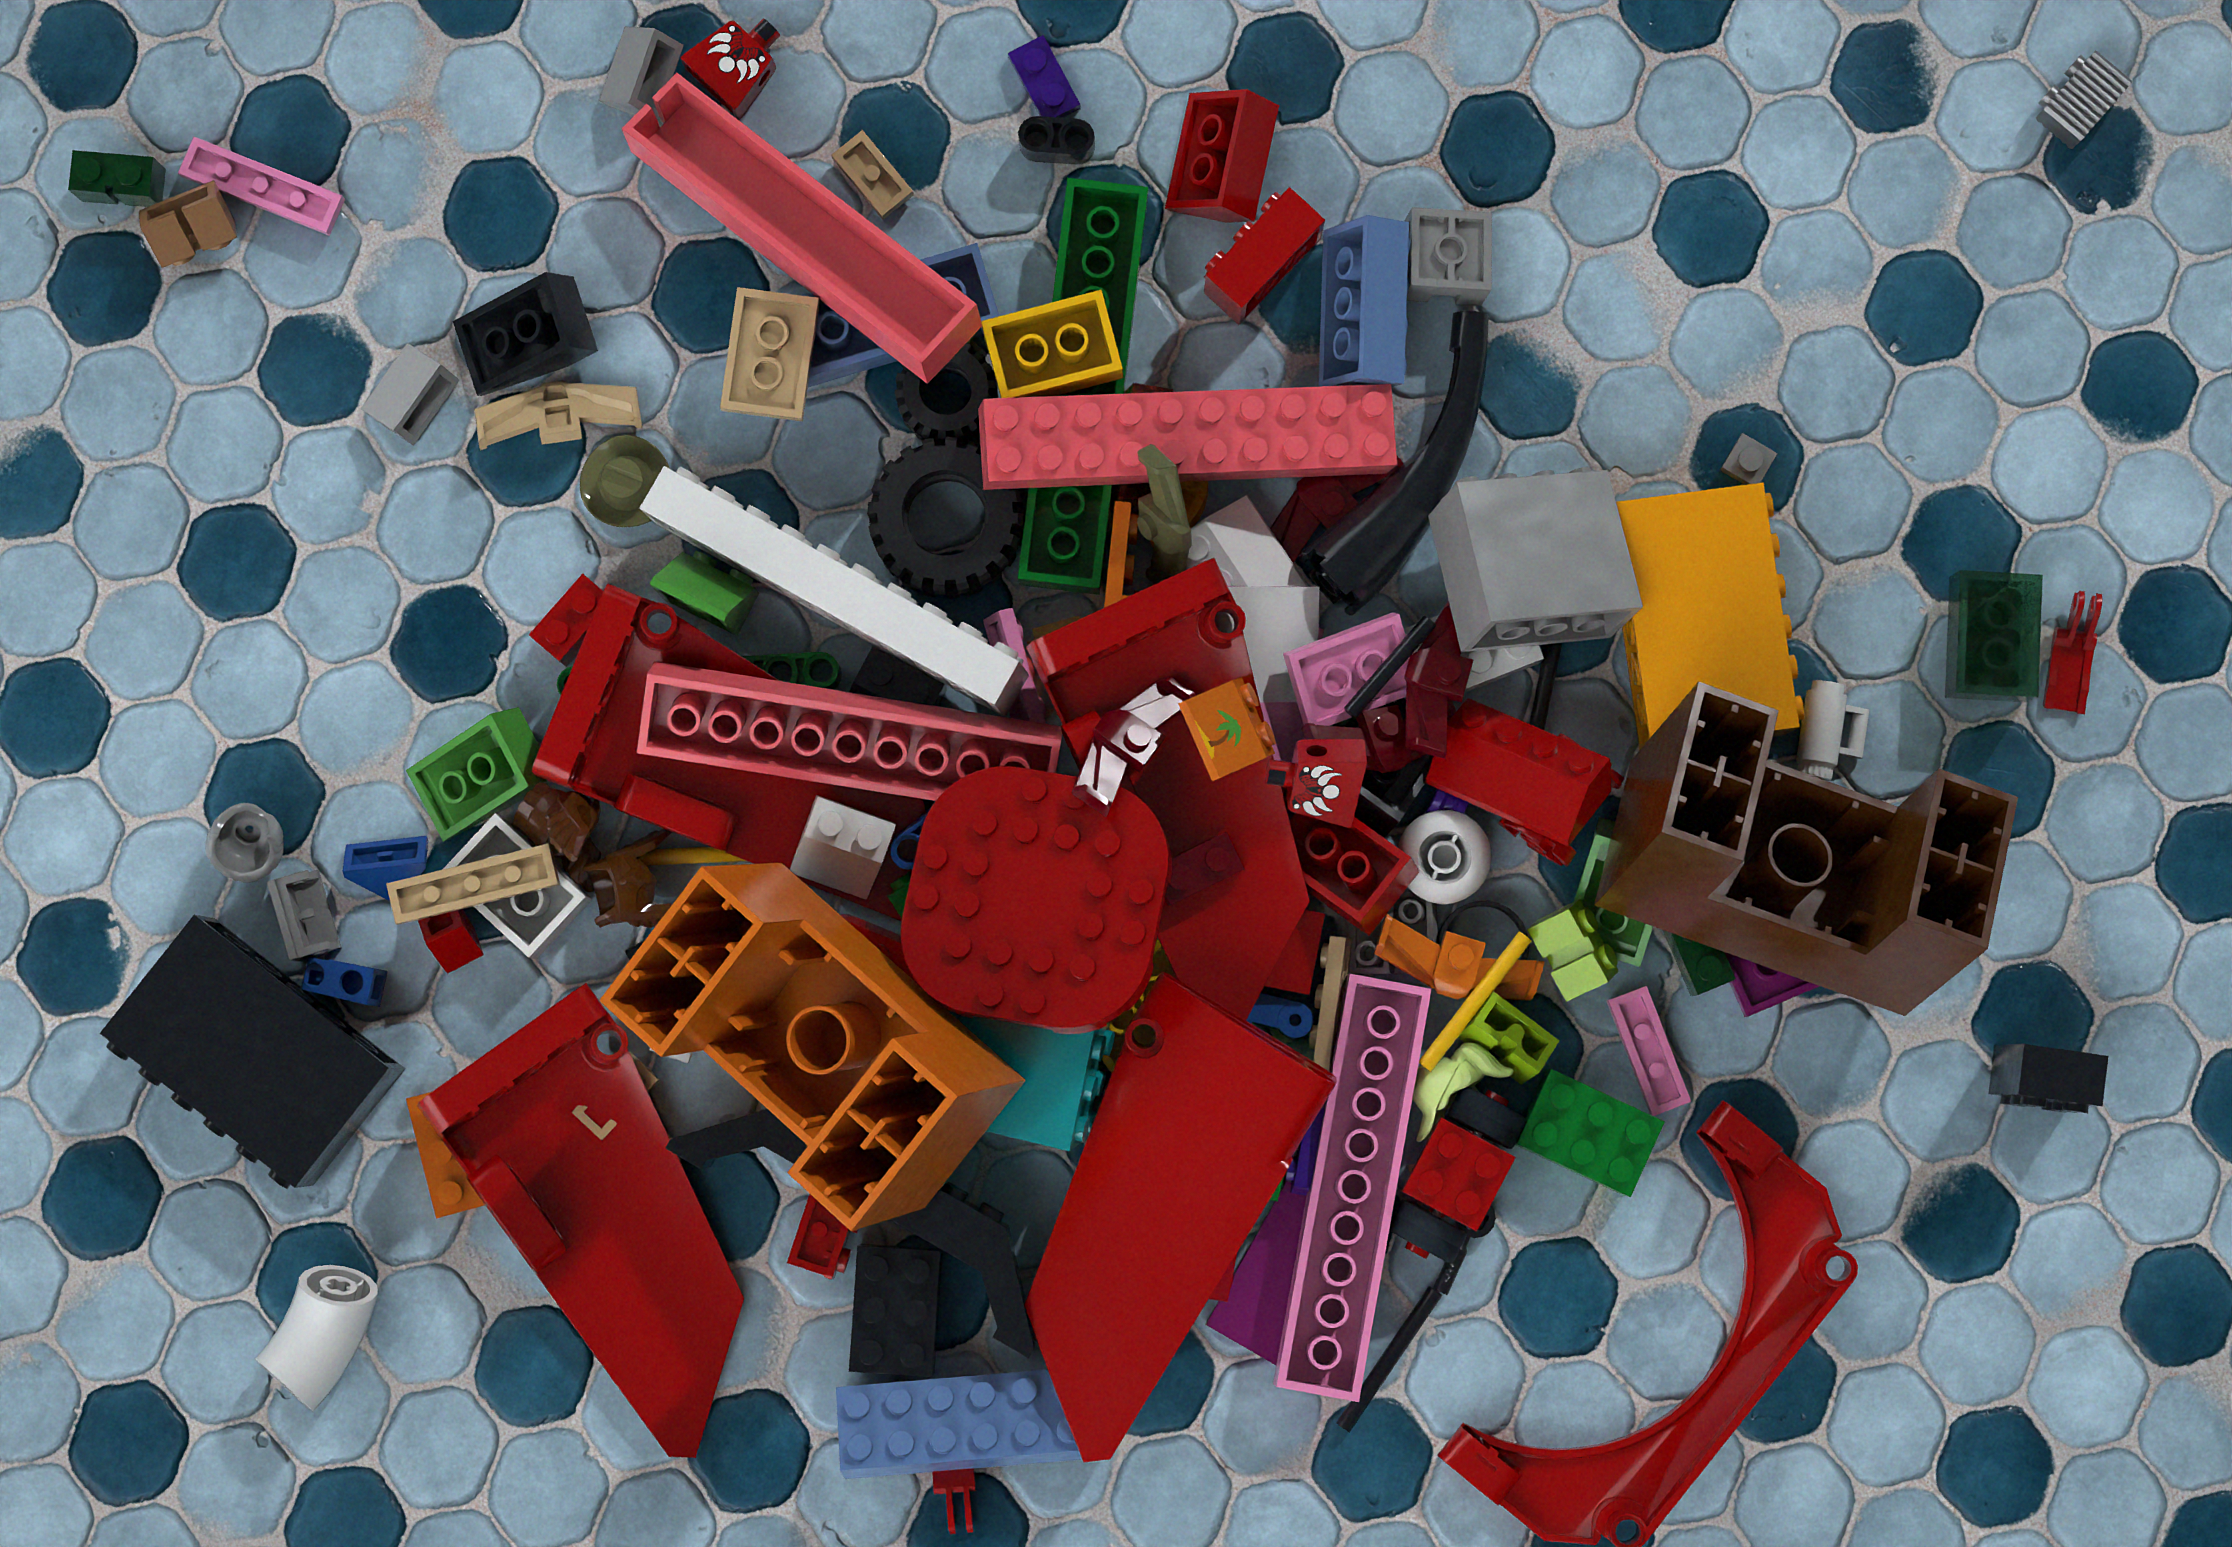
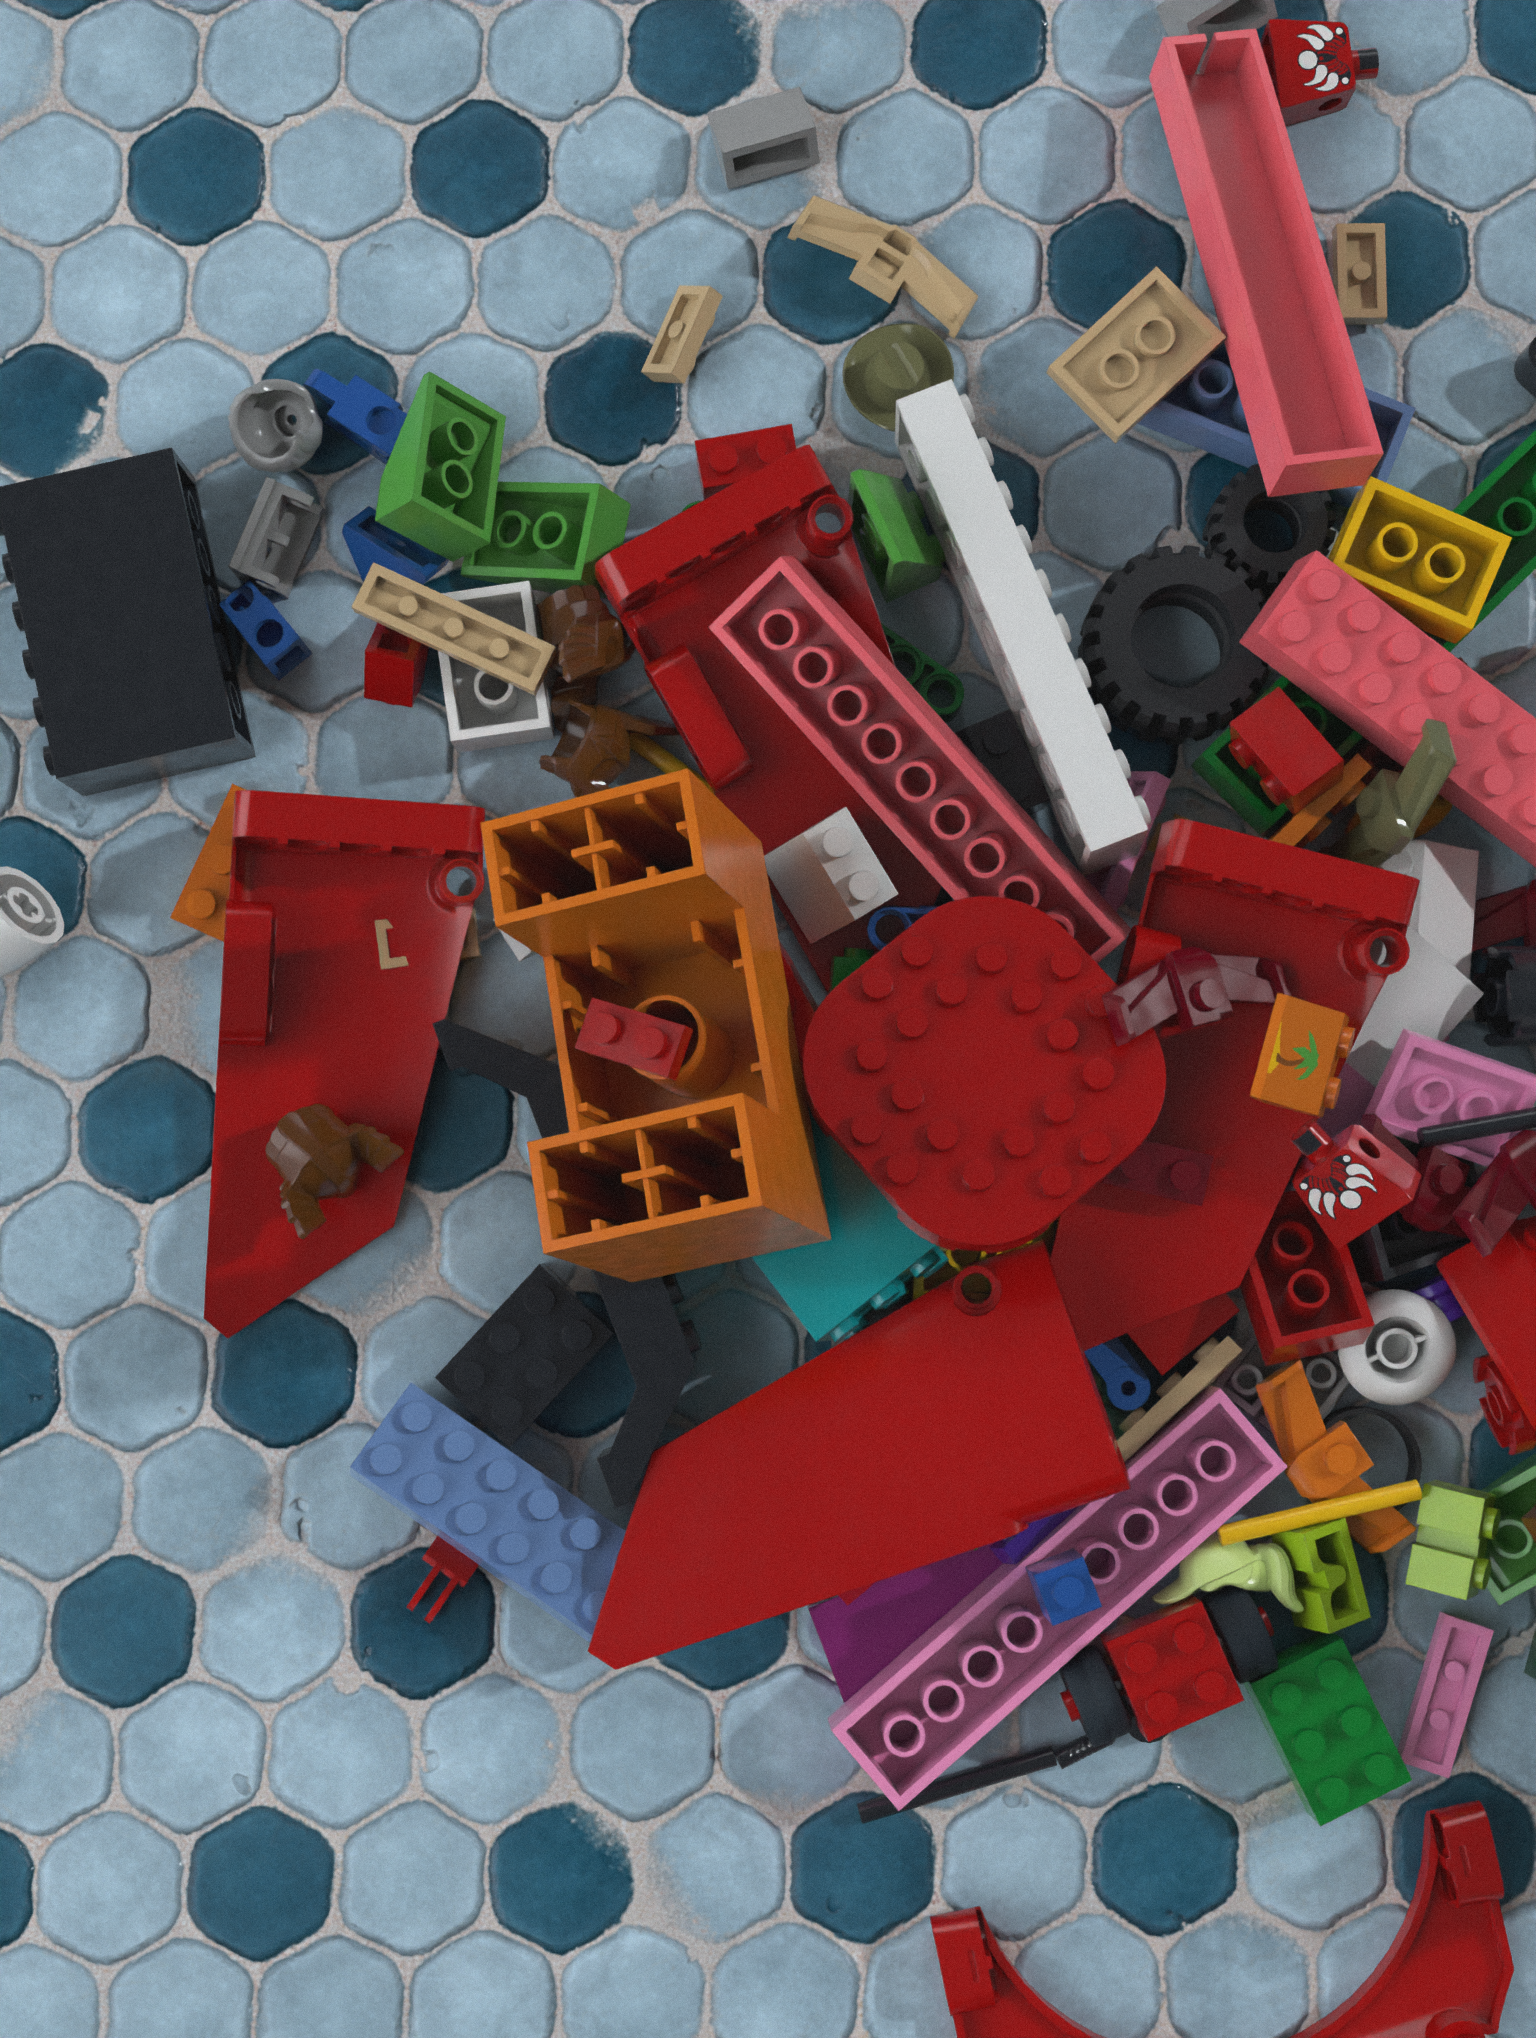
camera: 35 degrees right, 0 degrees up
black slope [453,272,598,396] -> none
red bracket [787,1194,859,1280] -> none
none -> reddish brown helmet [265,1104,404,1239]
none -> blue piece [303,369,407,465]
none -> bright green slope [375,371,506,562]
none -> red plate [575,997,693,1081]
none -> tan plate [641,285,723,384]
none -> blue brick [1025,1548,1102,1626]
none -> red brick [1228,687,1344,815]

